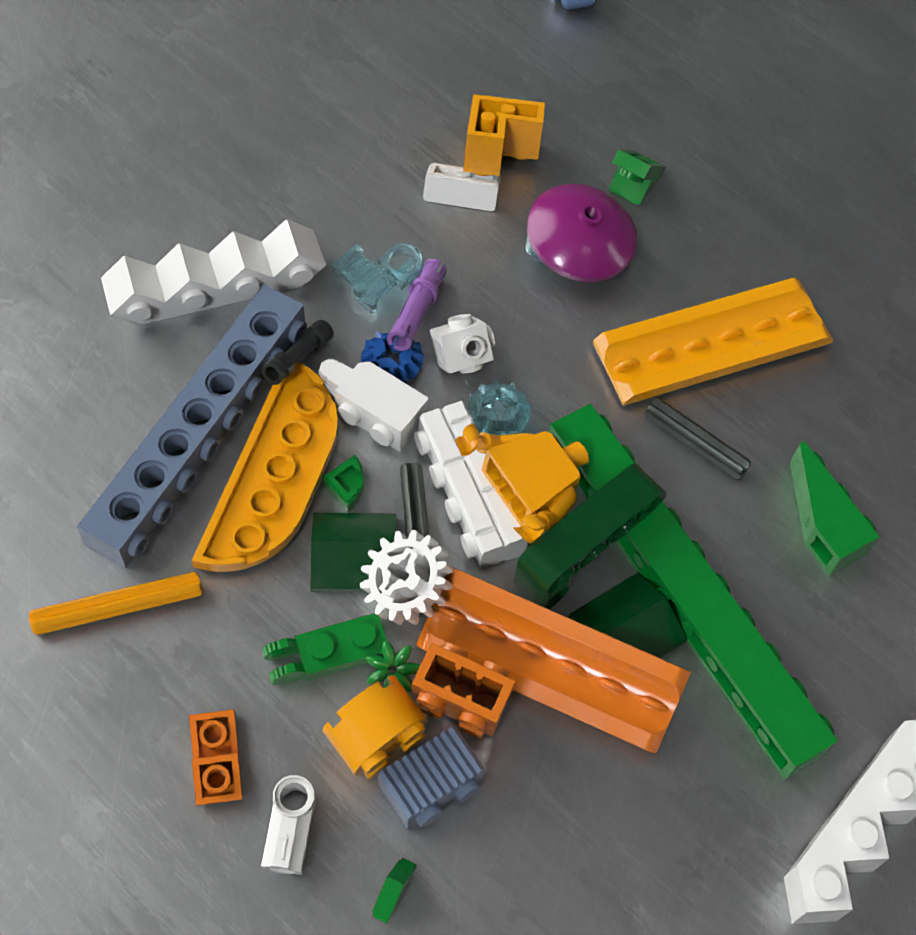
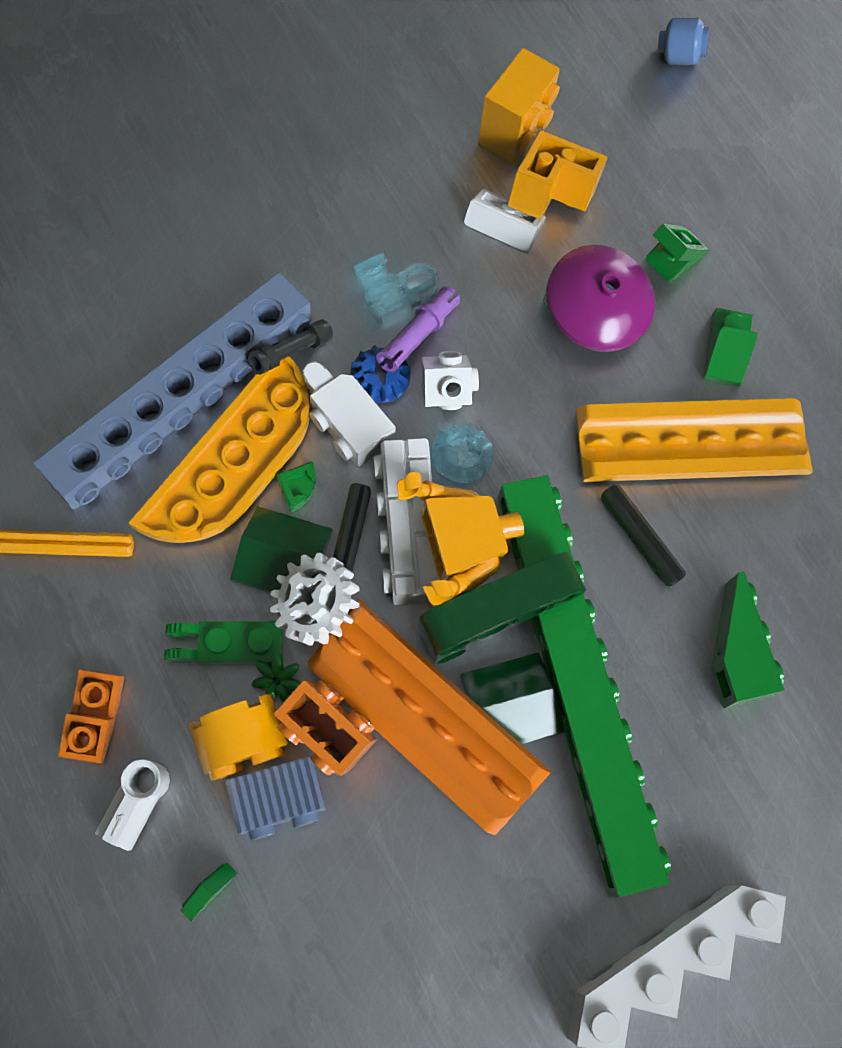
camera: 15 degrees right, 10 degrees up
white brick [101,219,326,324] -> none
none -> light orange brick [478,48,560,164]
none -> green slope [703,308,757,386]

